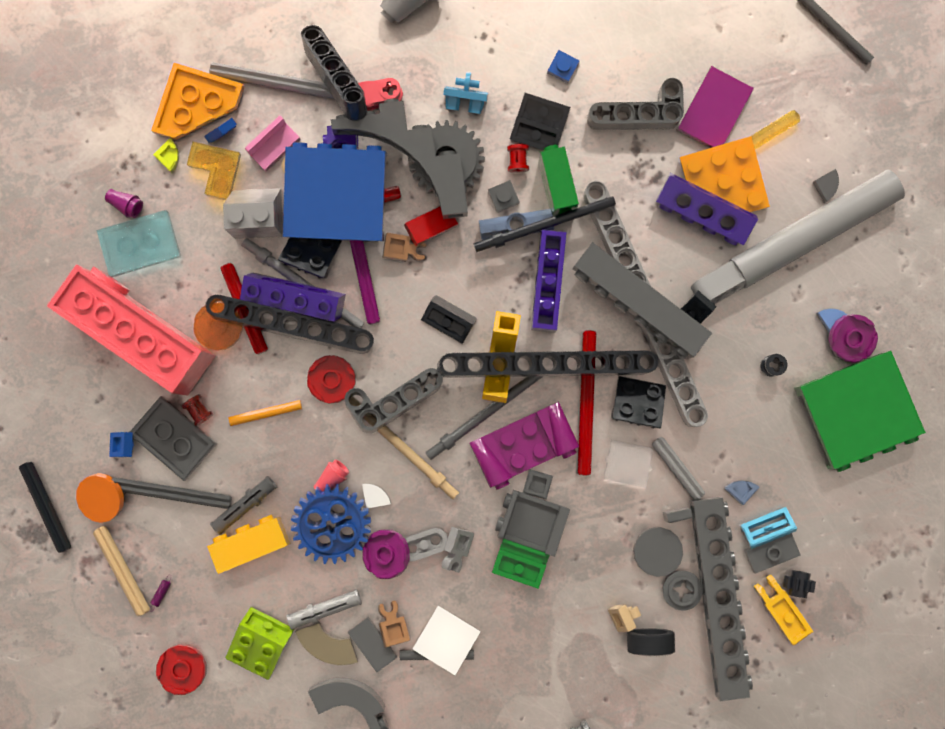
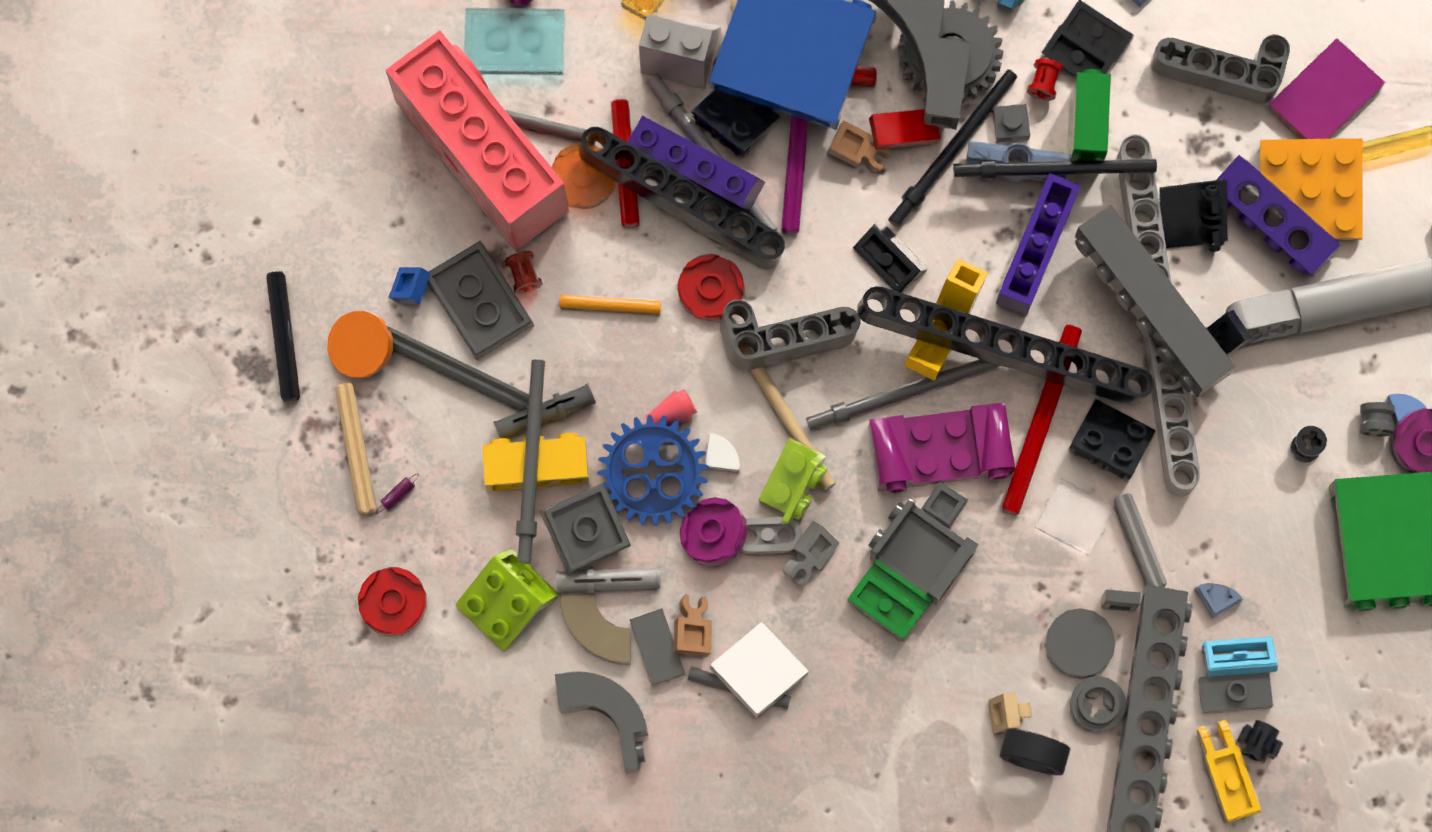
camera: 20 degrees right, 10 degrees down
none -> dark grey bar [504,109,596,145]
none -> dark grey bar [516,359,545,564]
none -> dark grey tile [540,483,631,574]
none -> lime bracket [758,438,828,525]
none -> black bar [888,69,1018,227]
none -> black hinge [1159,179,1228,252]
none -> dark grey wheel [1360,402,1395,437]

